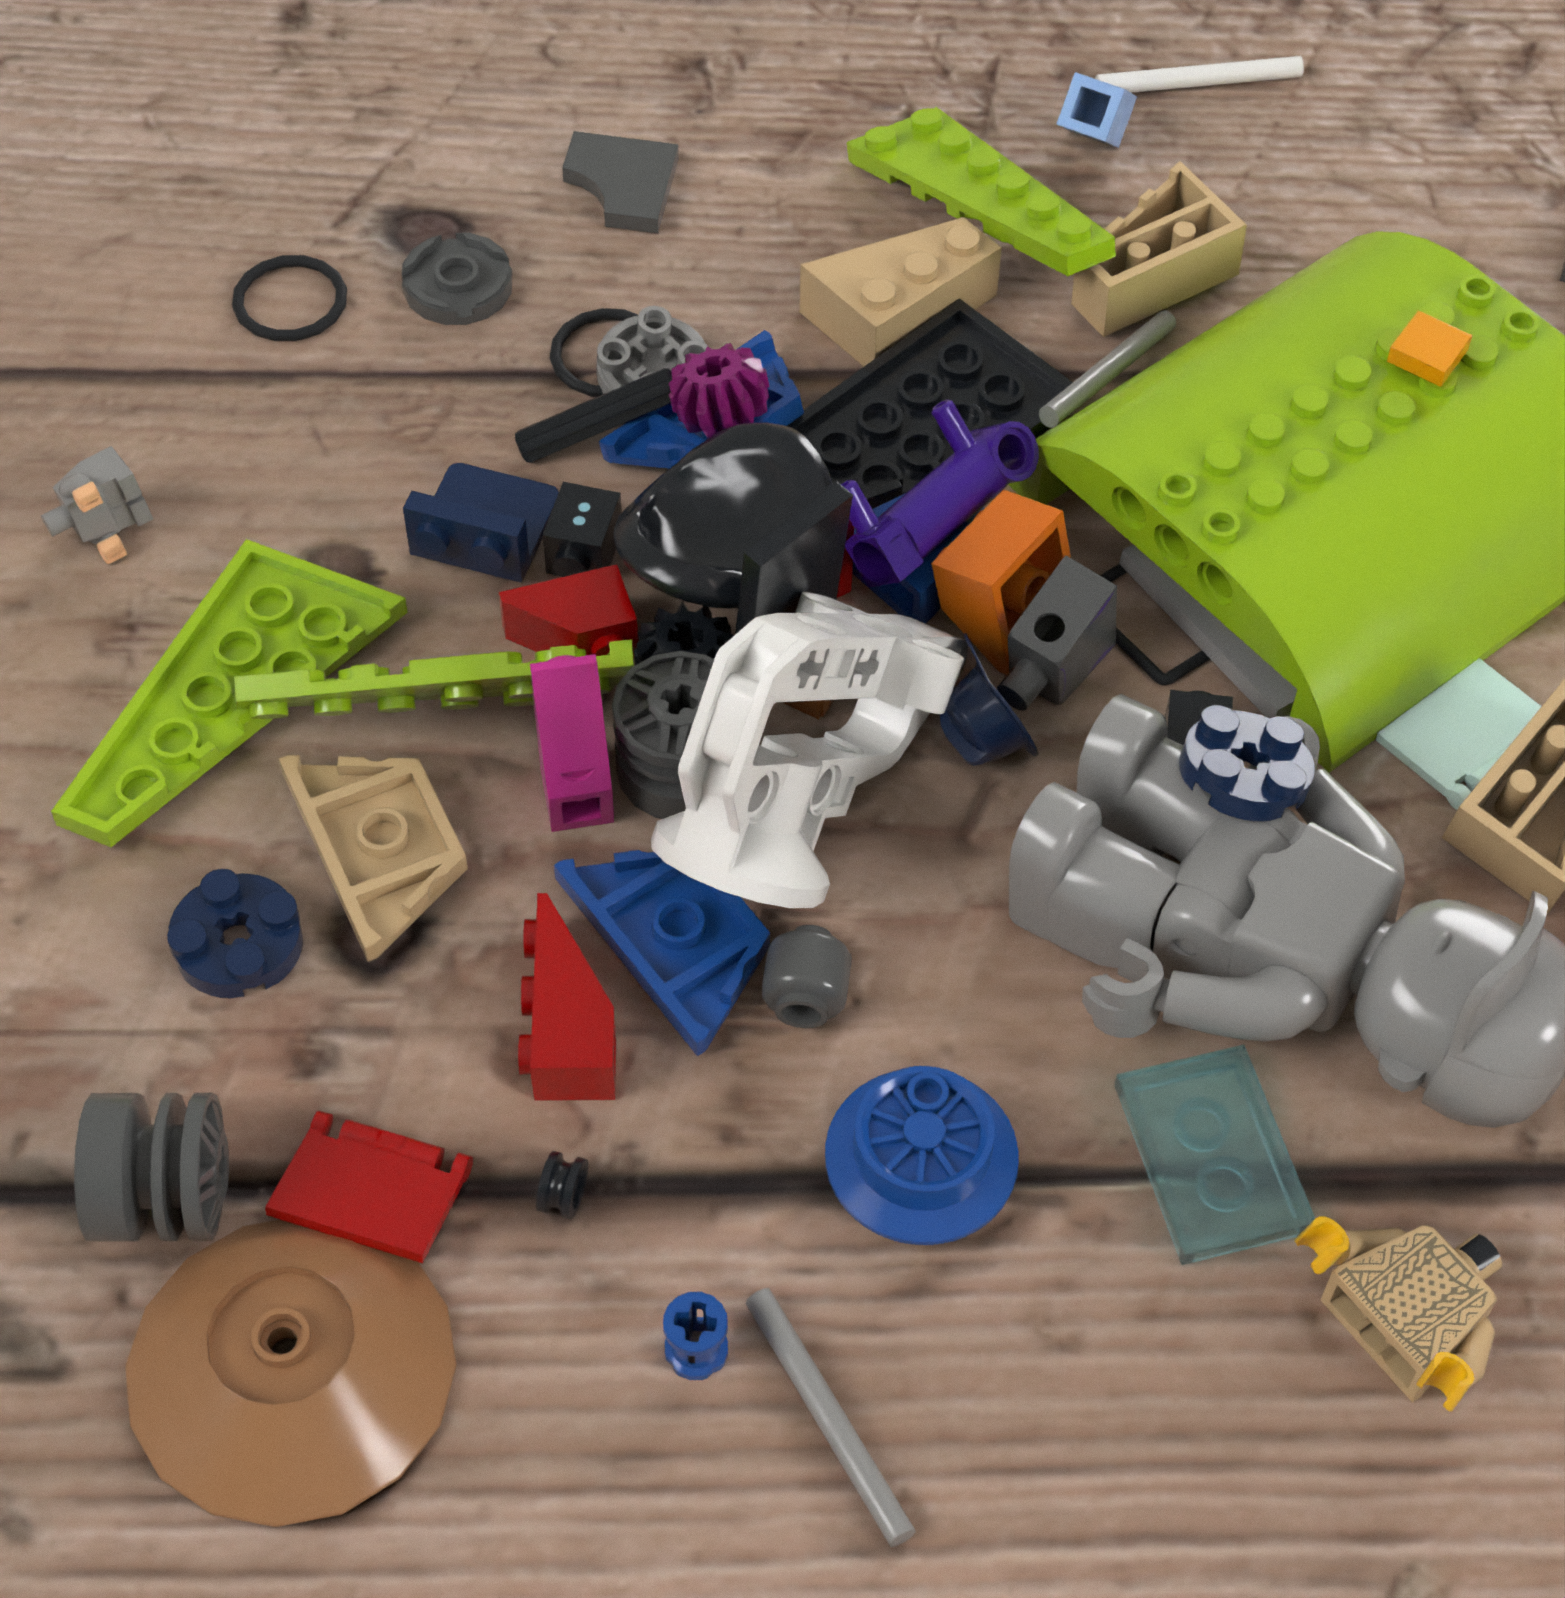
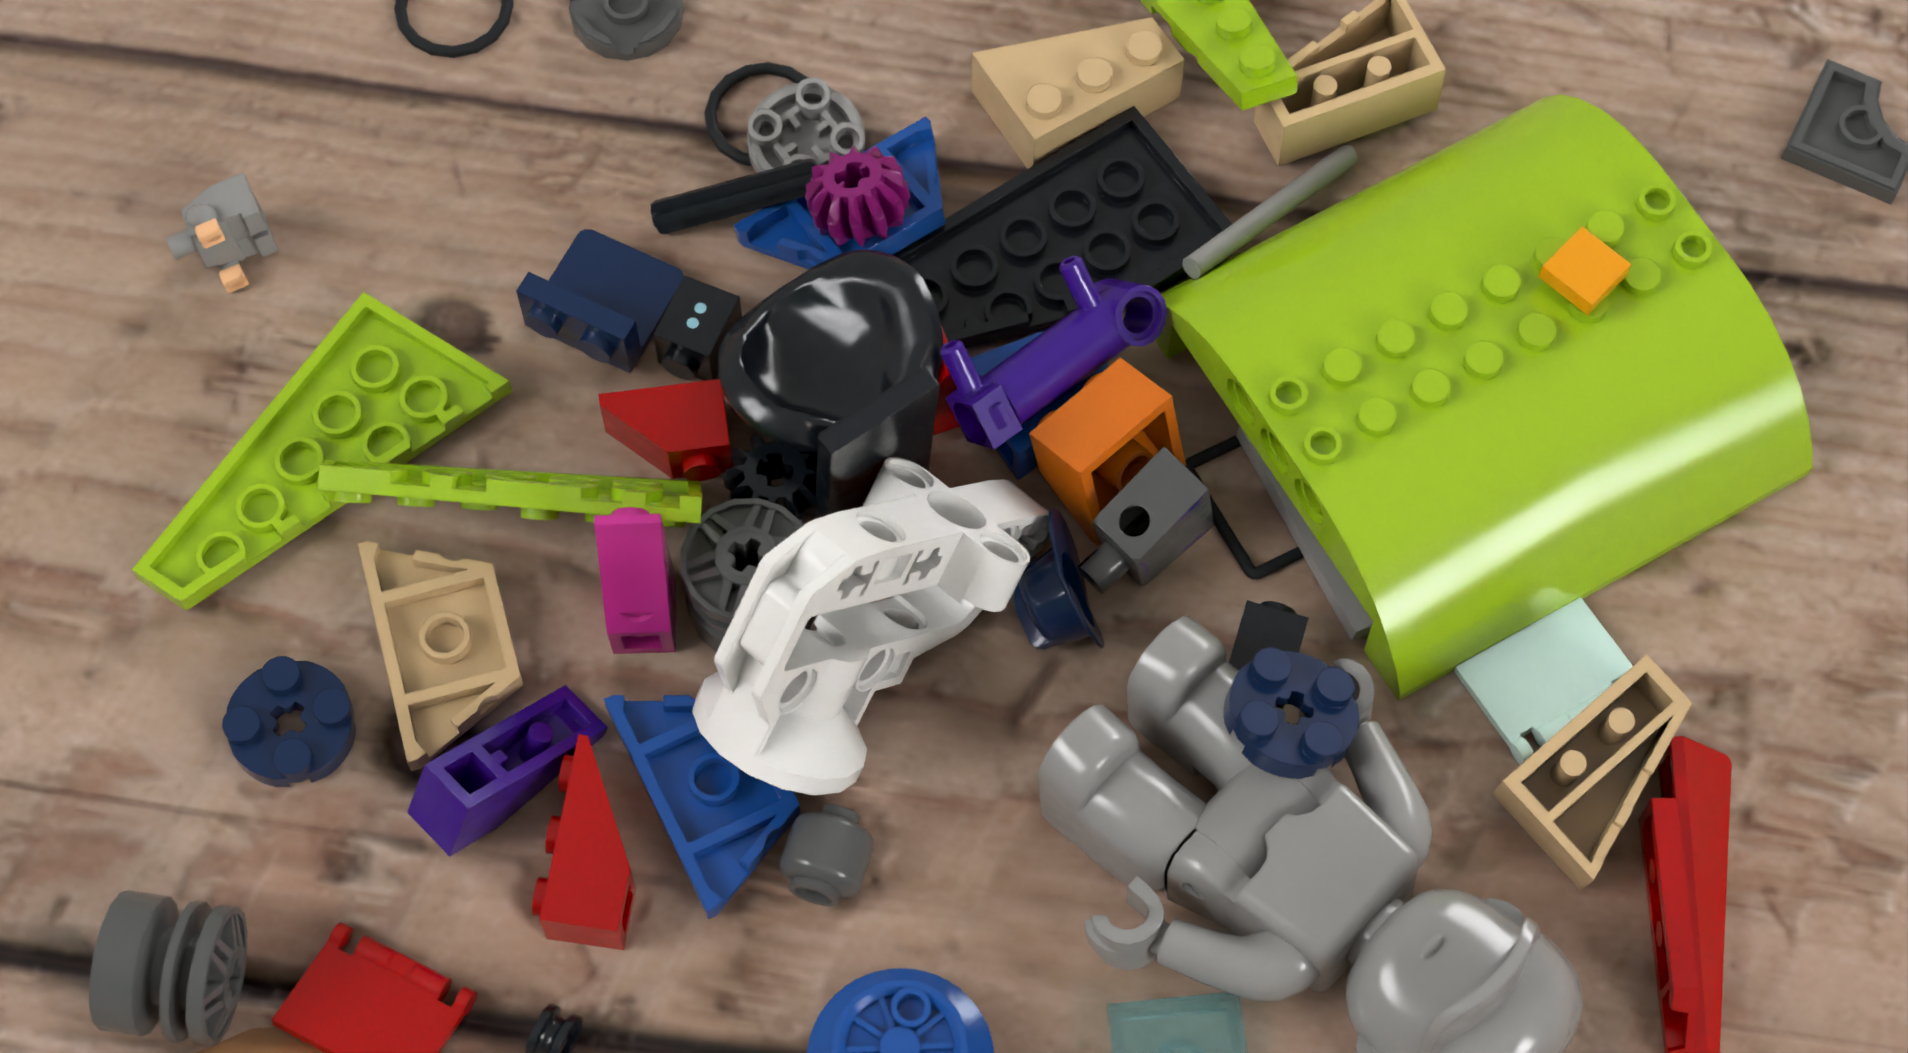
camera: 10 degrees right, 10 degrees up
none -> dark purple slope [407,685,608,857]

